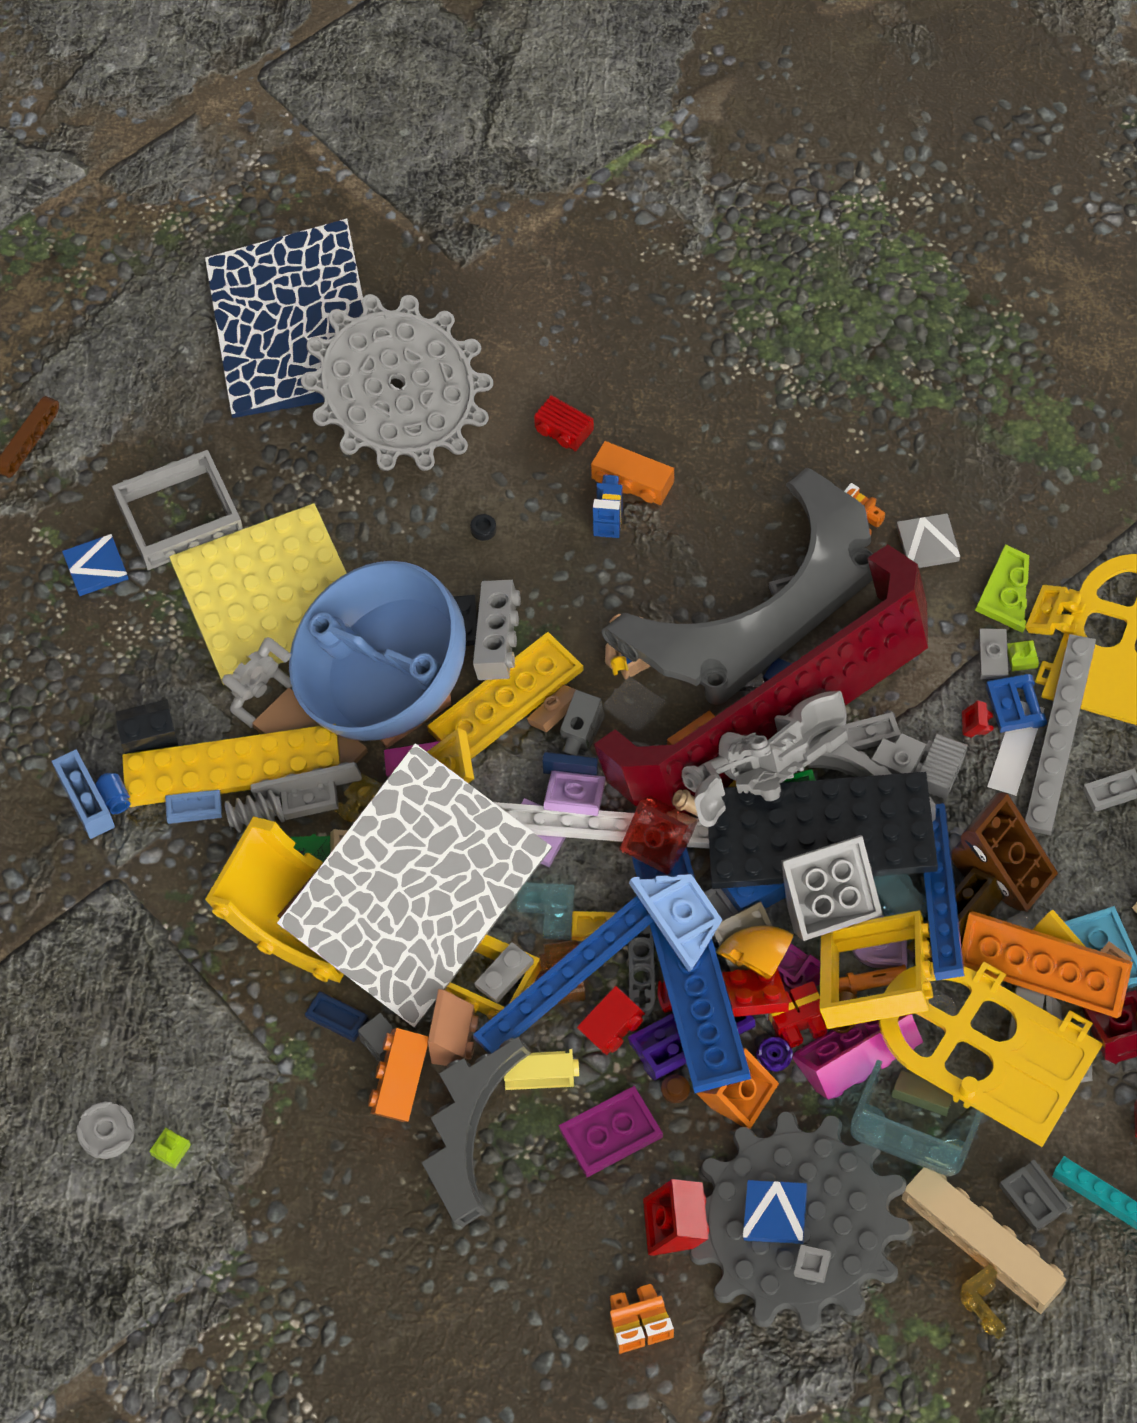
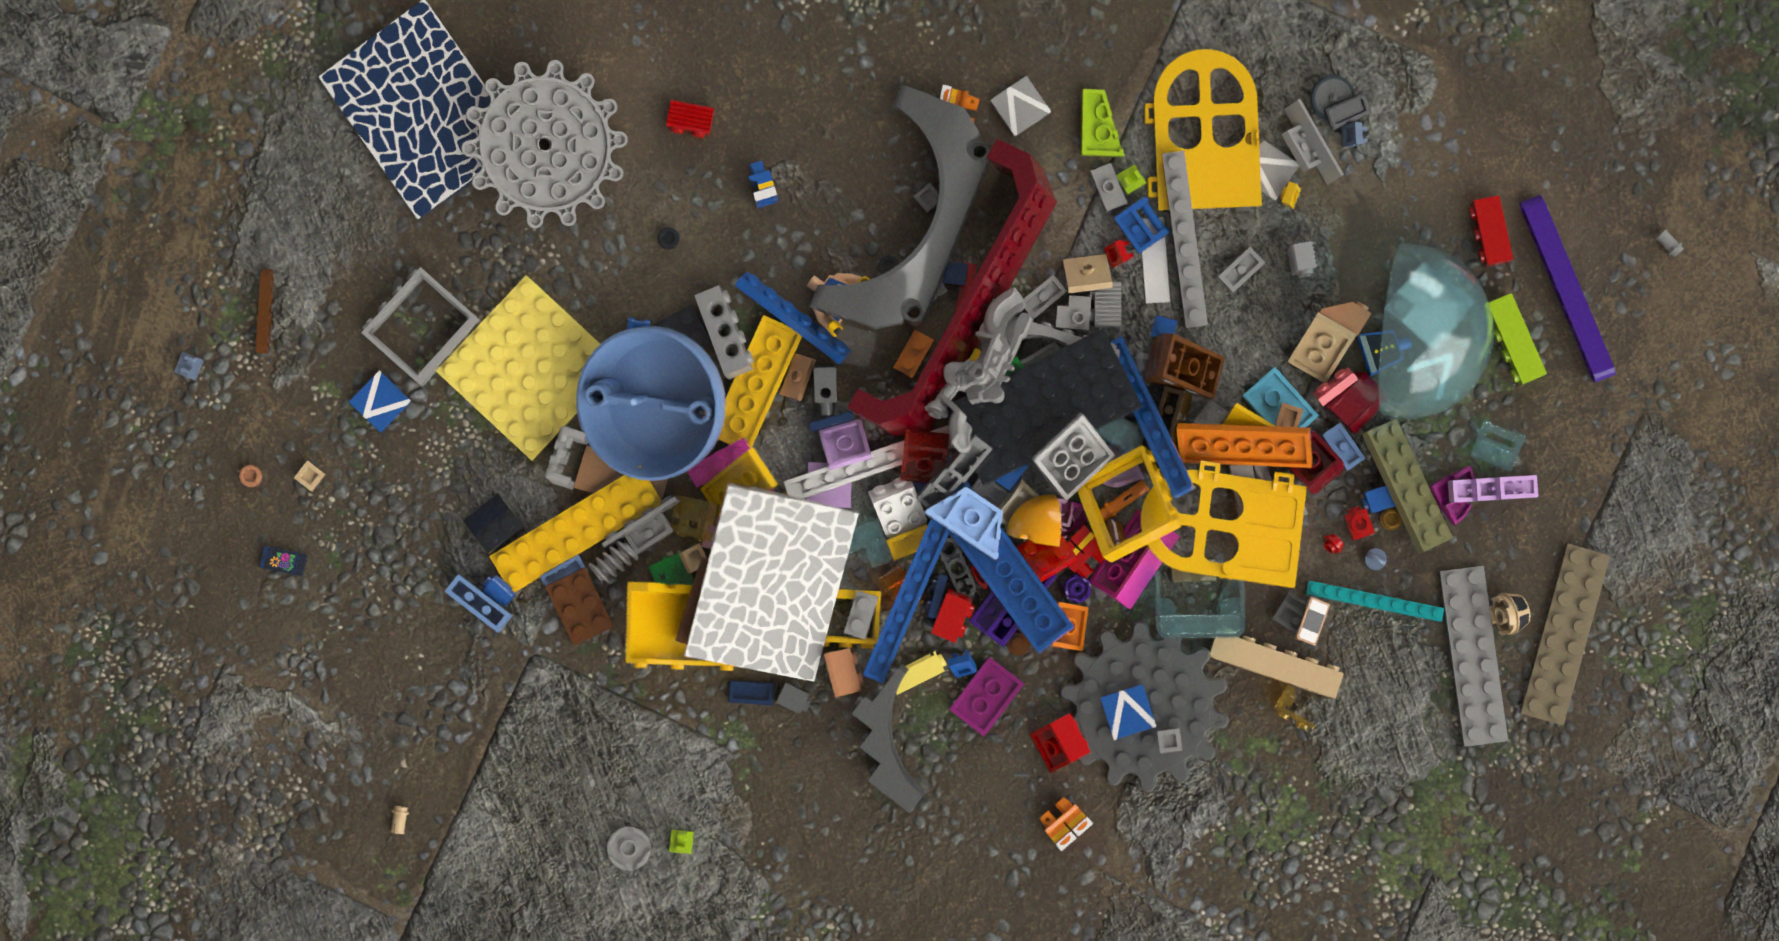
camera: 30 degrees left, 25 degrees up
orange brick [368,1028,429,1122] -> none
orange brick [591,441,674,505] -> none
tan pin [672,790,698,817] -> none
yellow plate [1025,585,1086,635] -> none
none -> reddish brown plate [545,567,614,646]
none -> blue plate [735,272,852,365]
none -> white bracket [868,475,927,538]
none -> dark grey slope [916,435,992,508]
none -> dark blue plate [925,574,948,620]
none -> blue tile [948,649,977,678]
none -> tan plate [1063,254,1113,293]
none -> slope [1294,596,1330,646]
none -> red plate [1323,533,1344,554]

